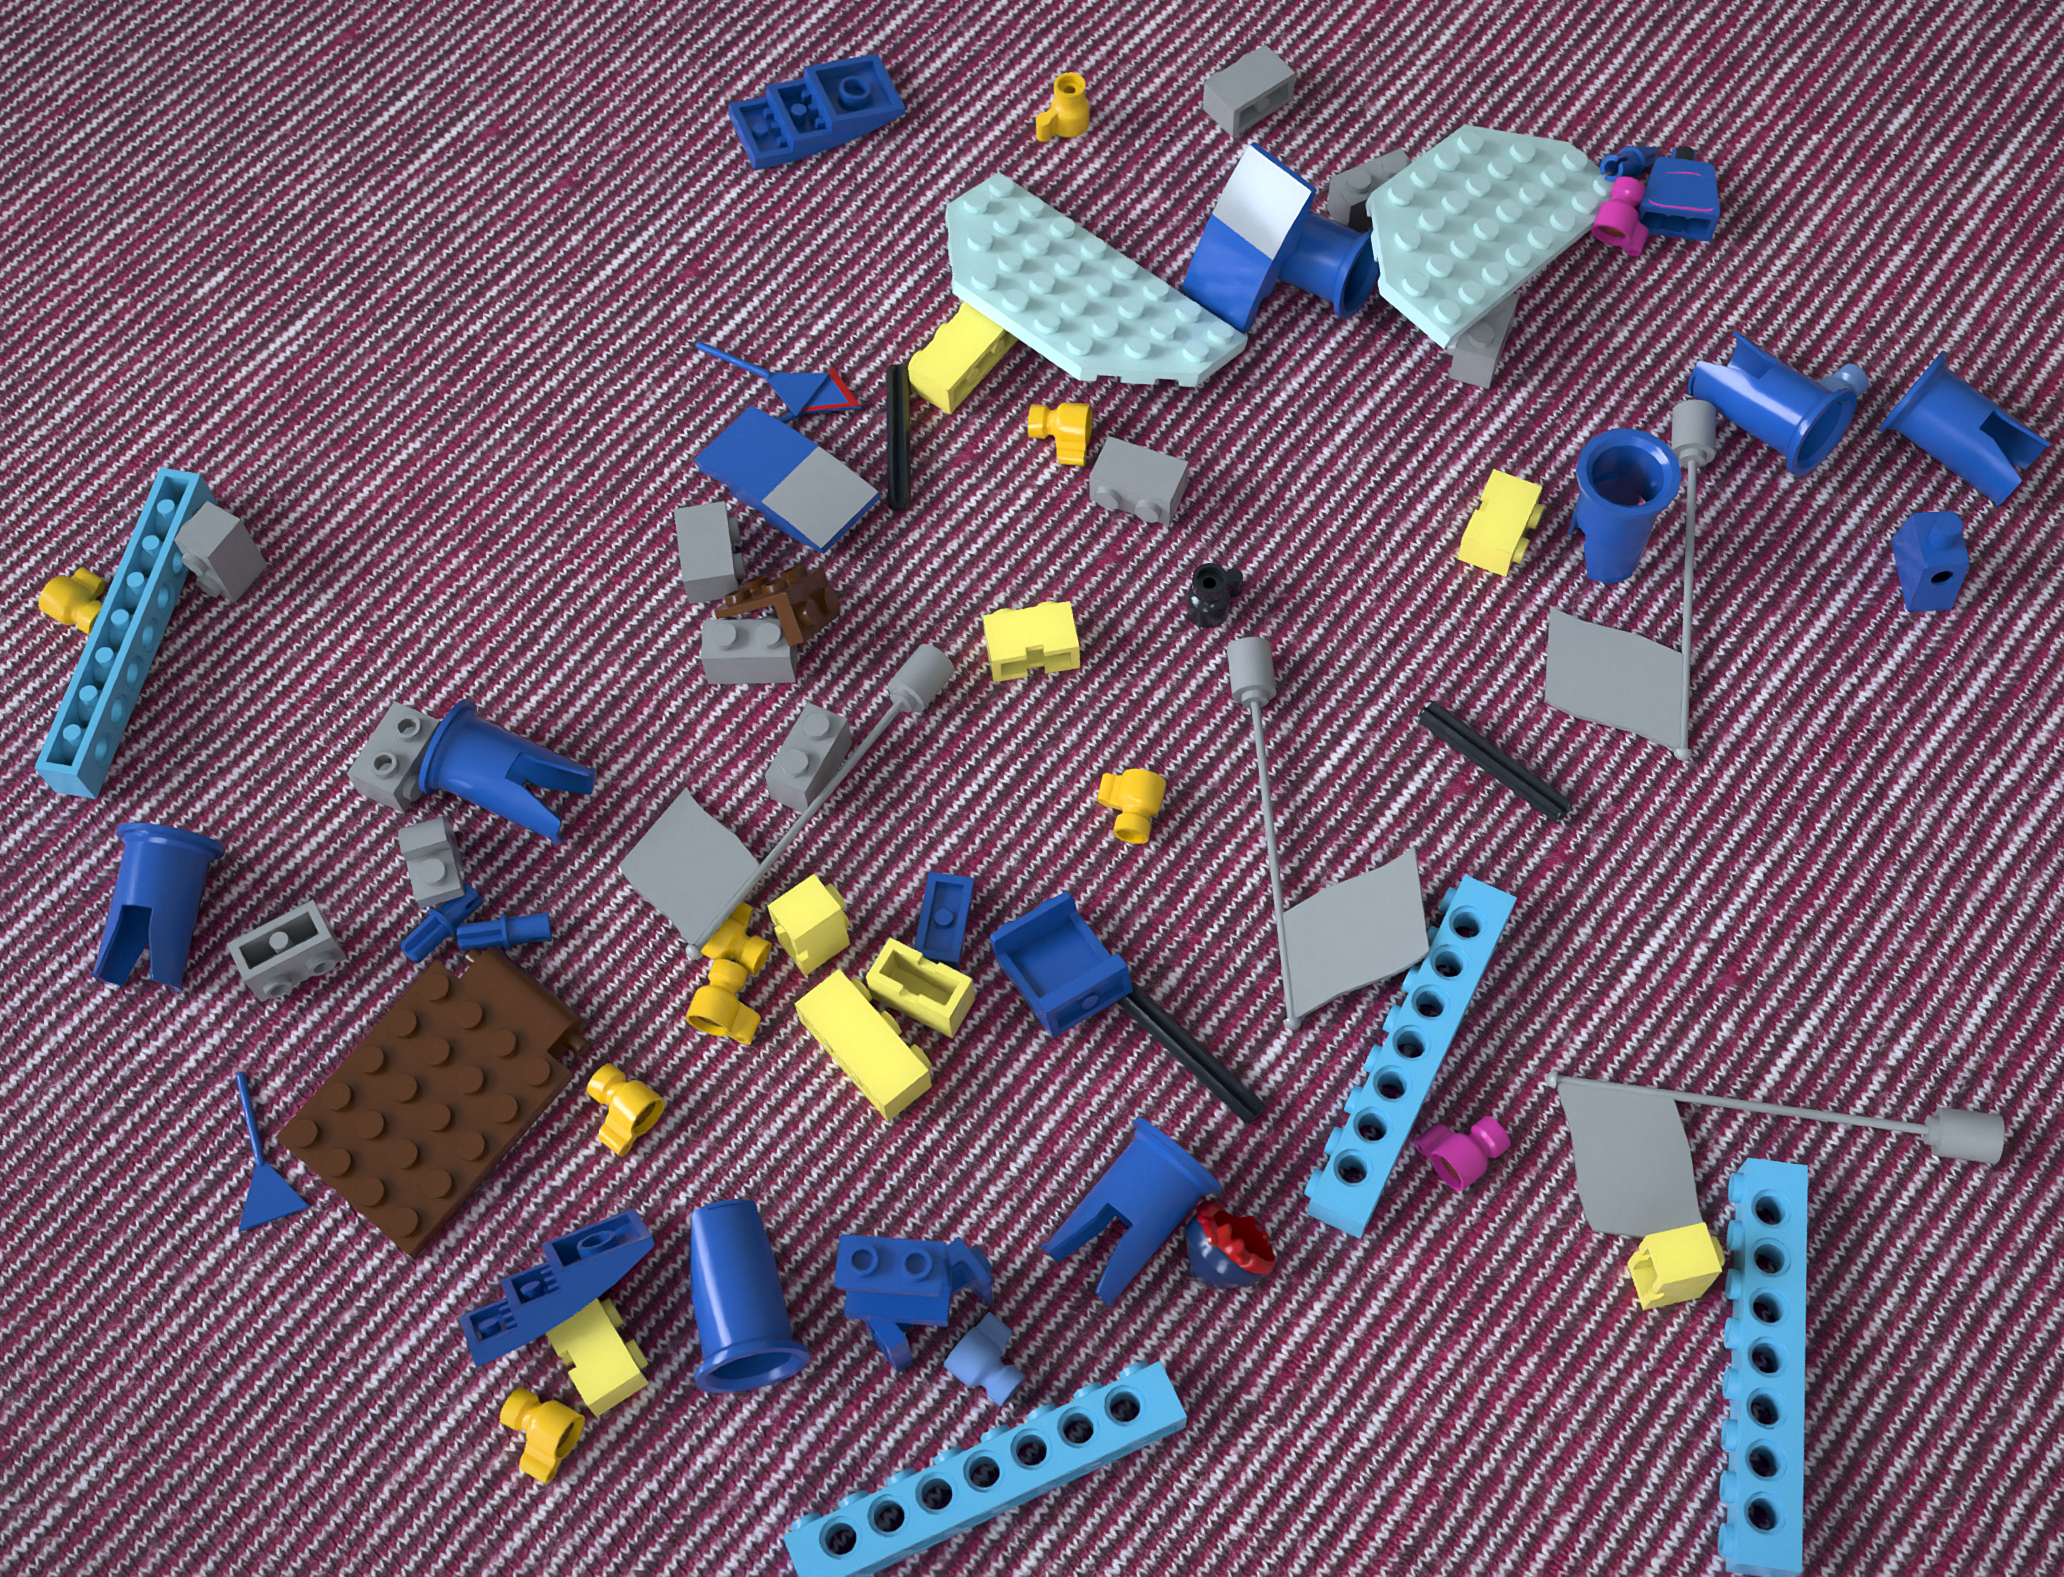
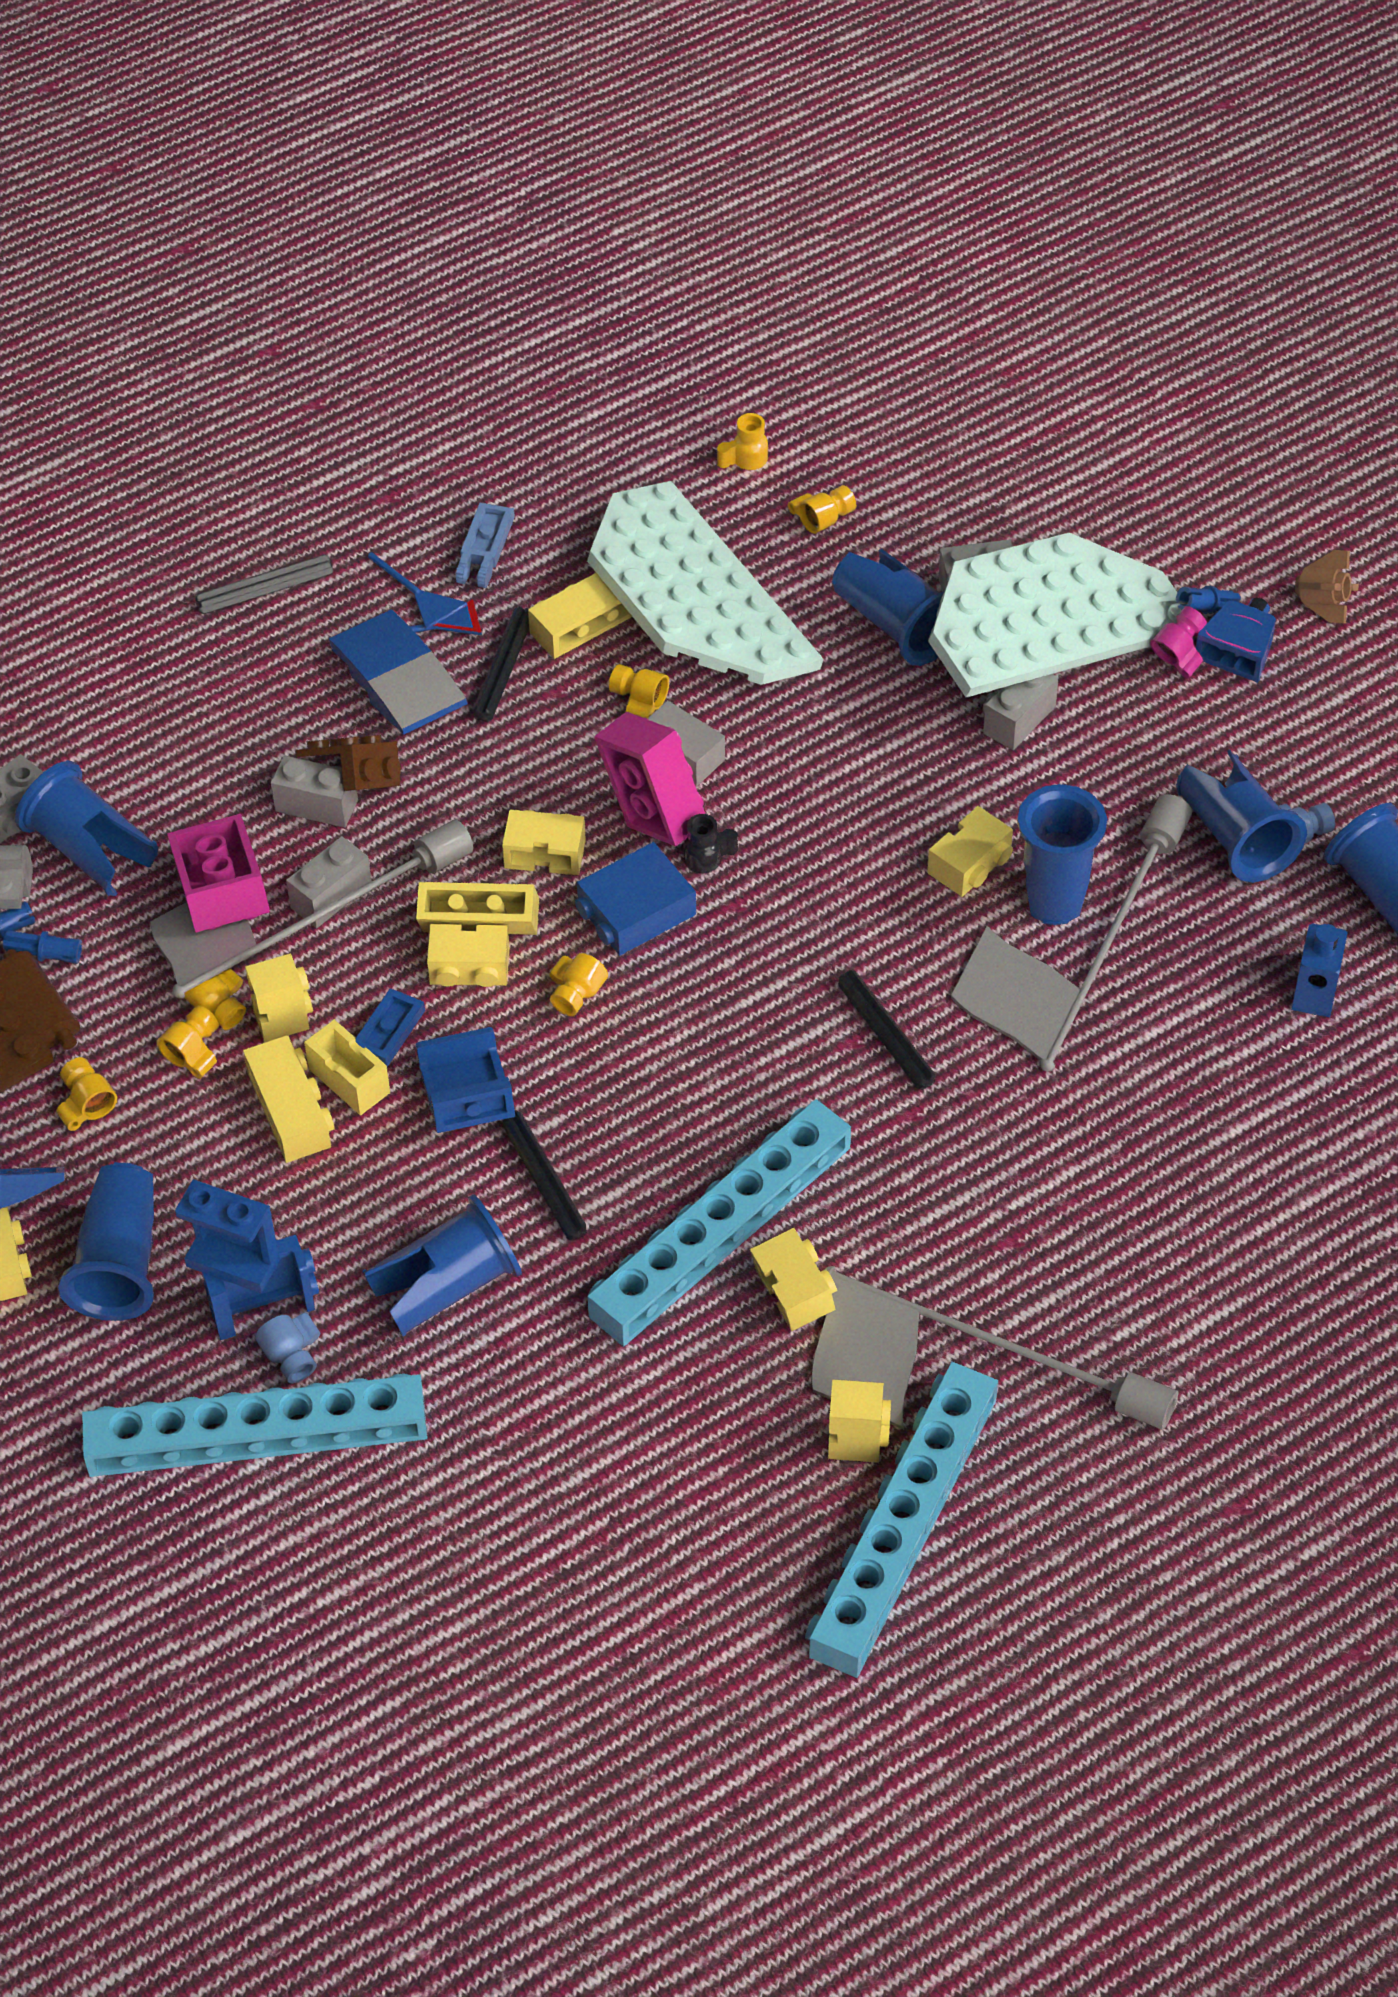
camera: 15 degrees right, 10 degrees down
light grey brick [674,501,746,604] -> none
blue slope [728,54,906,171] -> none
slope [1181,142,1317,335] -> none
hair [1184,1200,1276,1289] -> none
light grey brick [1203,44,1296,138] -> none
light grey flag [1227,637,1430,1030] -> none
dark pink piece [1413,1116,1511,1192] -> none
none -> dark pink brick [167,814,270,933]
none -> axle [195,554,333,614]
none -> light yellow brick [416,882,539,935]
none -> light yellow brick [427,924,510,987]
none -> medium blue hinge [456,503,515,588]
none -> blue brick [575,842,696,956]
none -> dark pink brick [594,712,705,847]
none -> light yellow brick [750,1228,837,1331]
none -> yellow piece [788,485,856,534]
none -> medium nougat brick [1295,550,1359,623]

